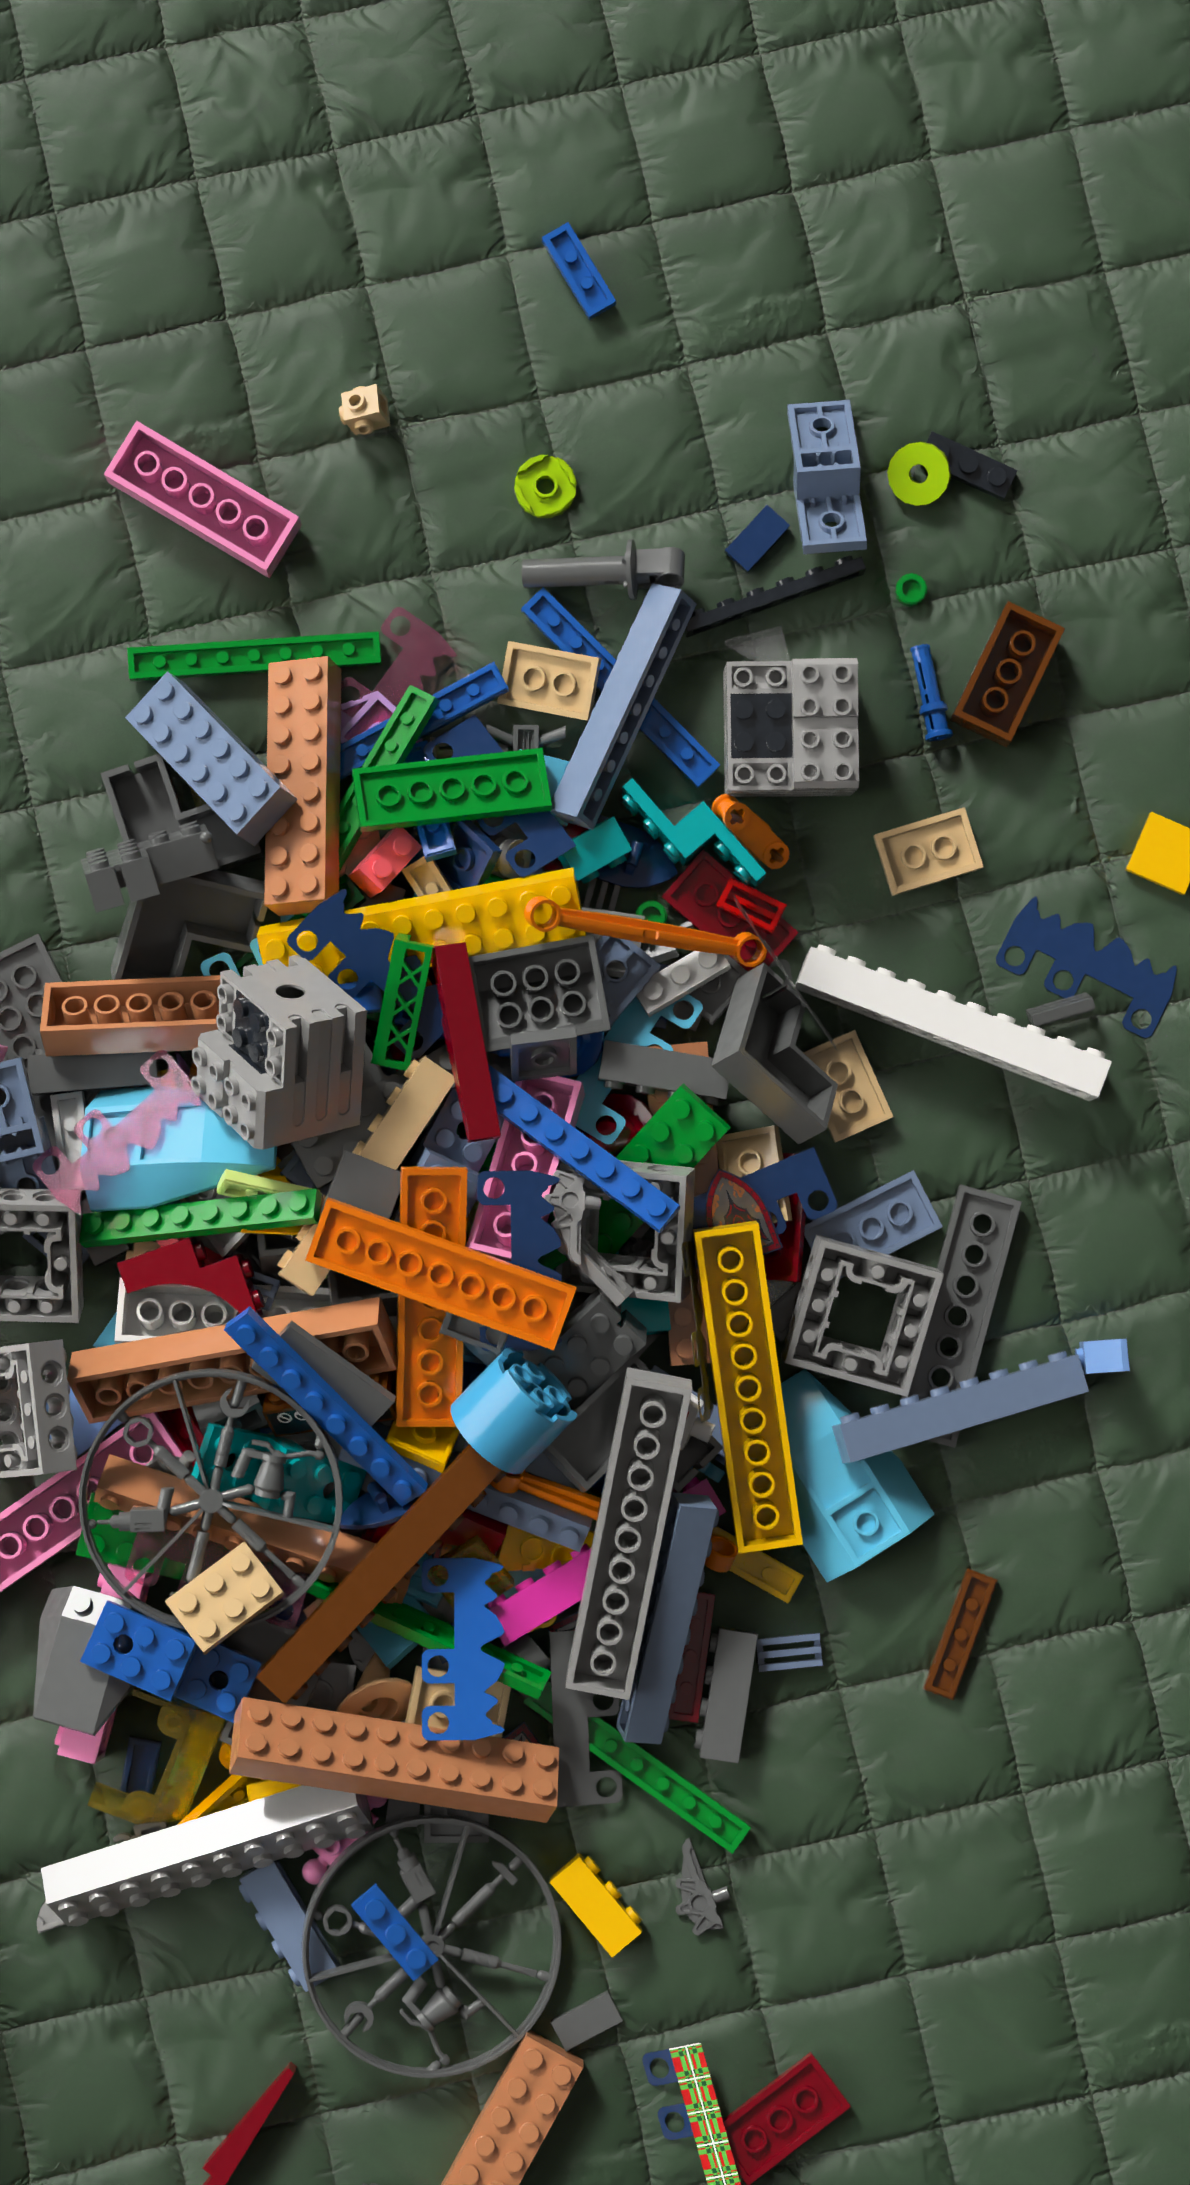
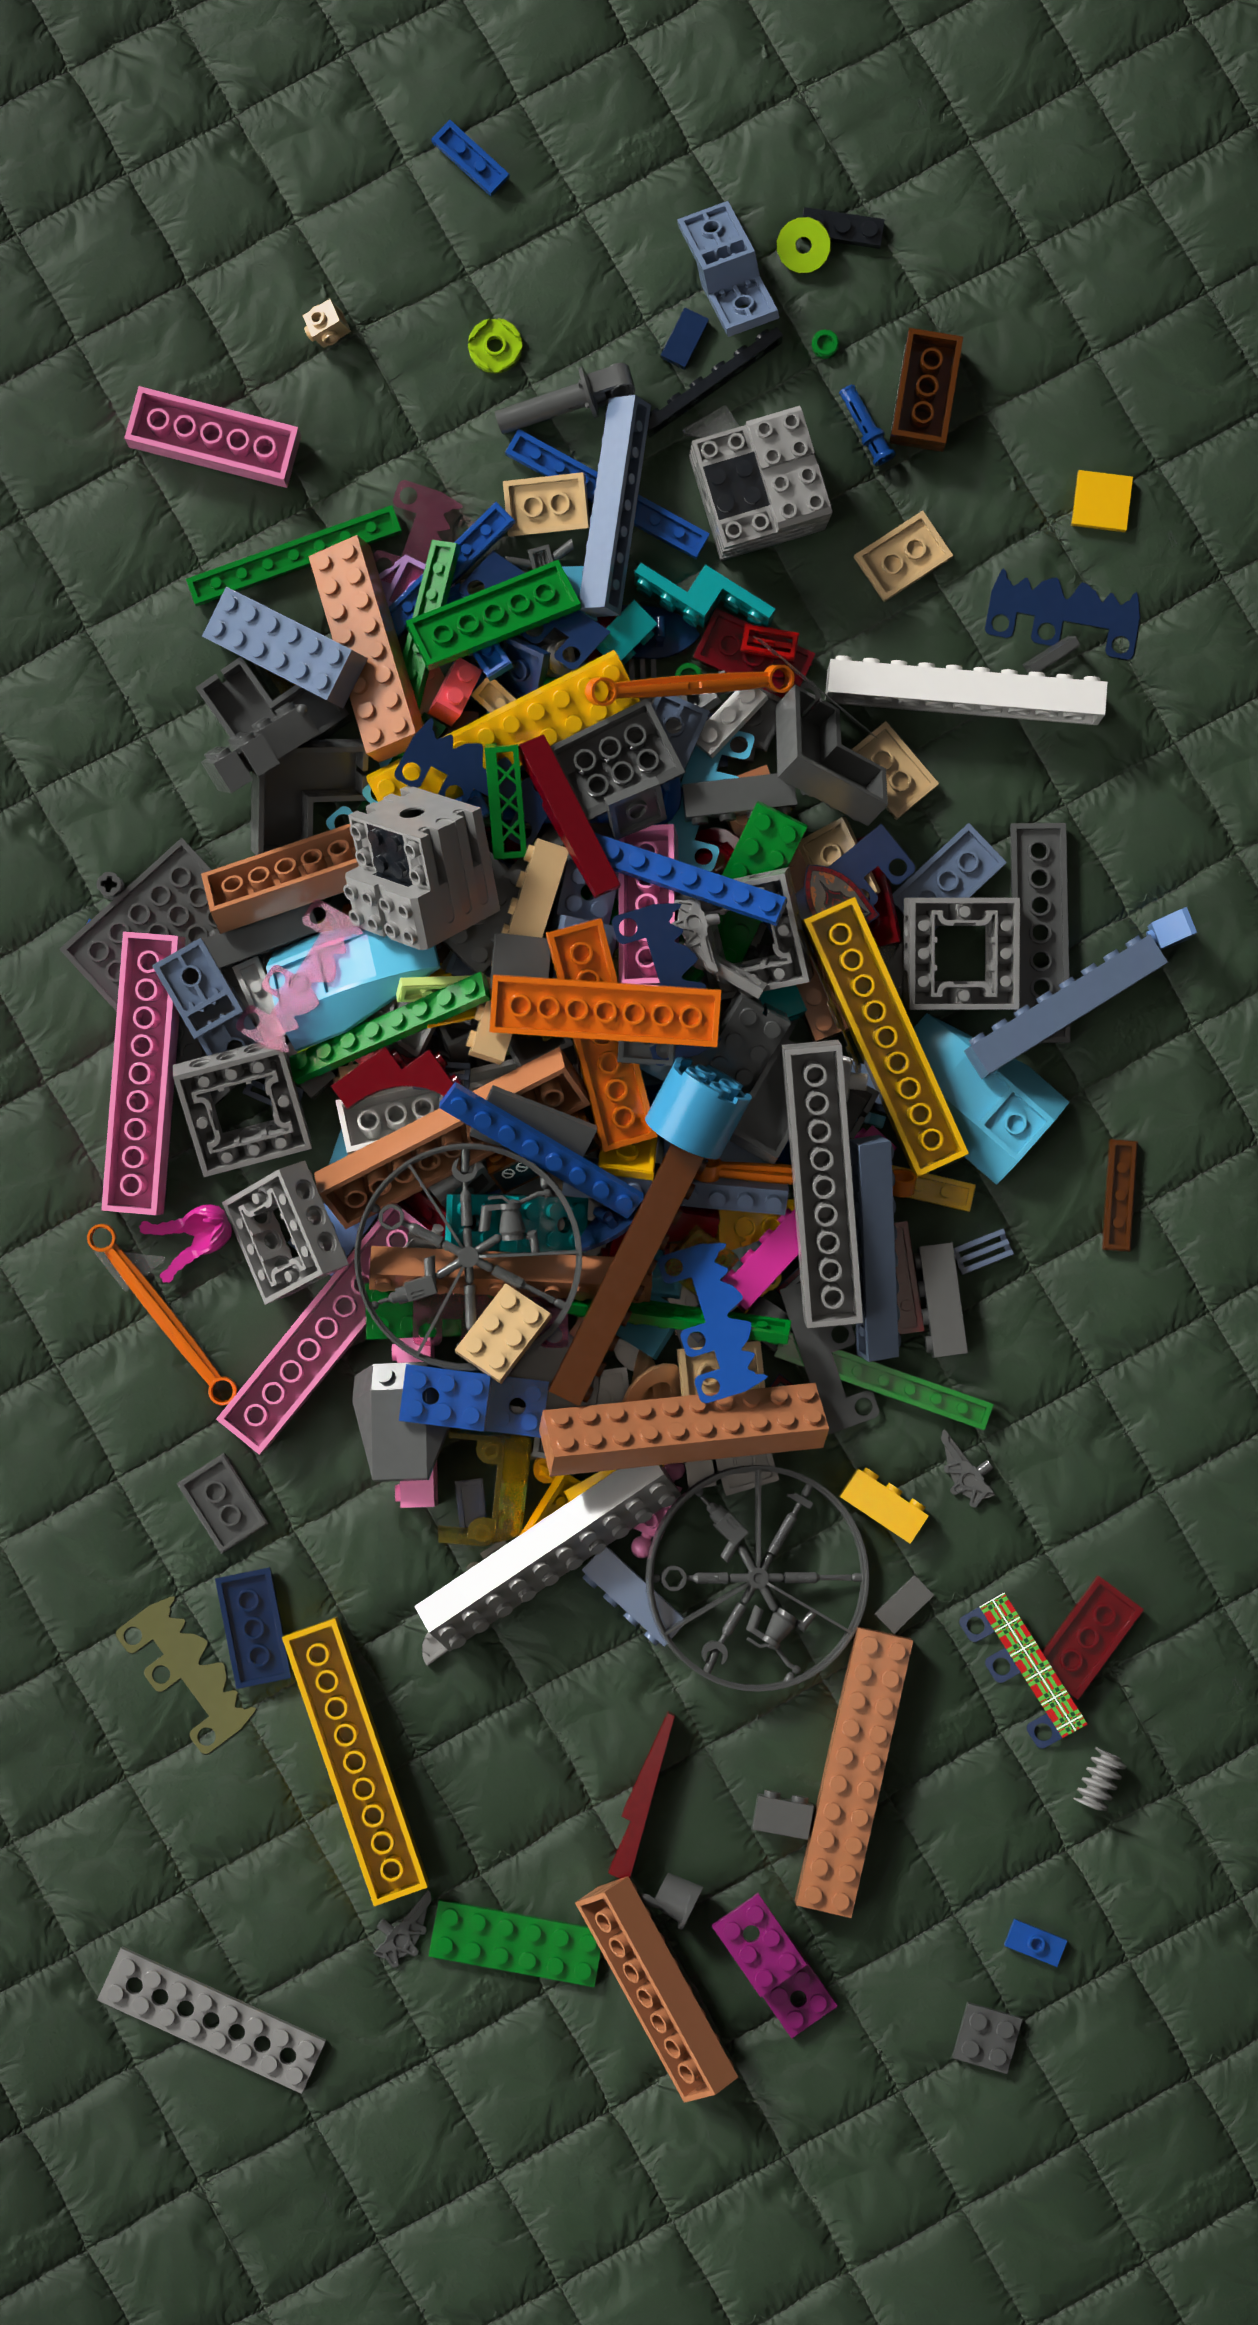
camera: 15 degrees left, 0 degrees up
blue plate [351,1883,439,1981] -> none
orange piece [711,794,790,869] -> none

